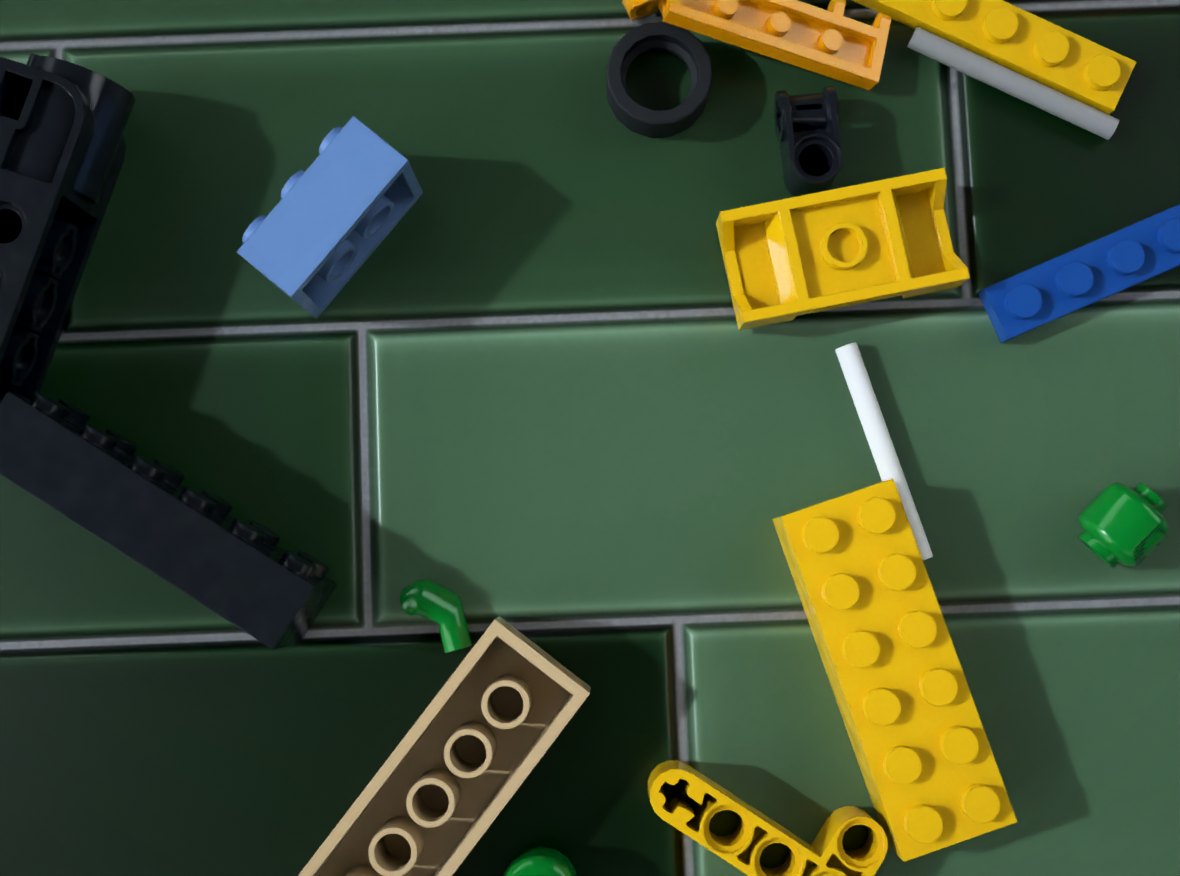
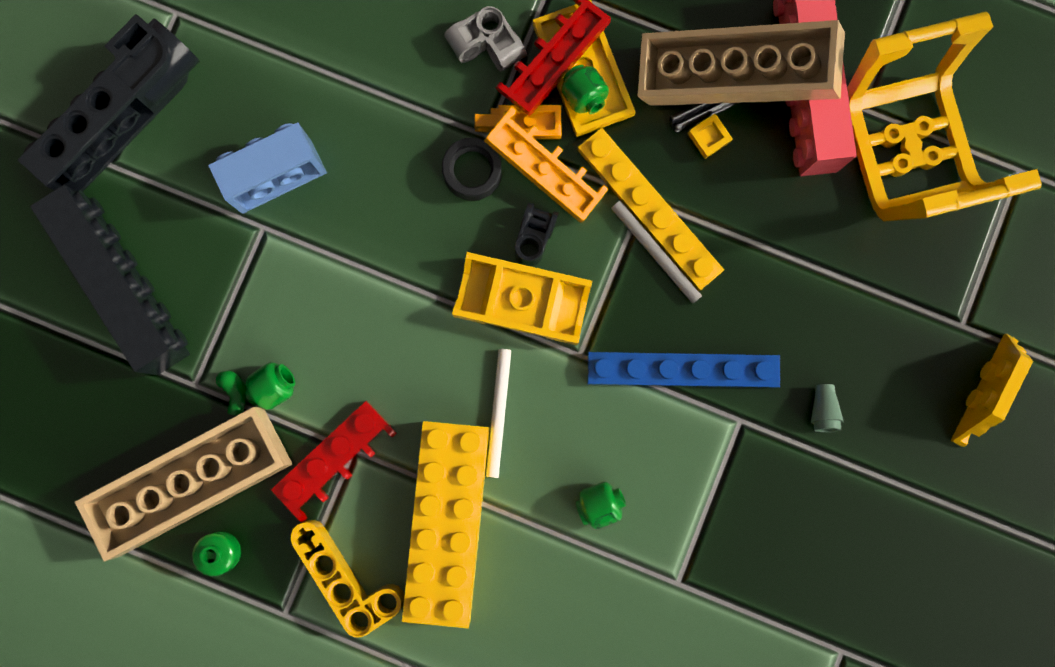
camera: 20 degrees right, 0 degrees up
none -> green head [245,362,295,410]
none -> red hinge [271,401,397,523]

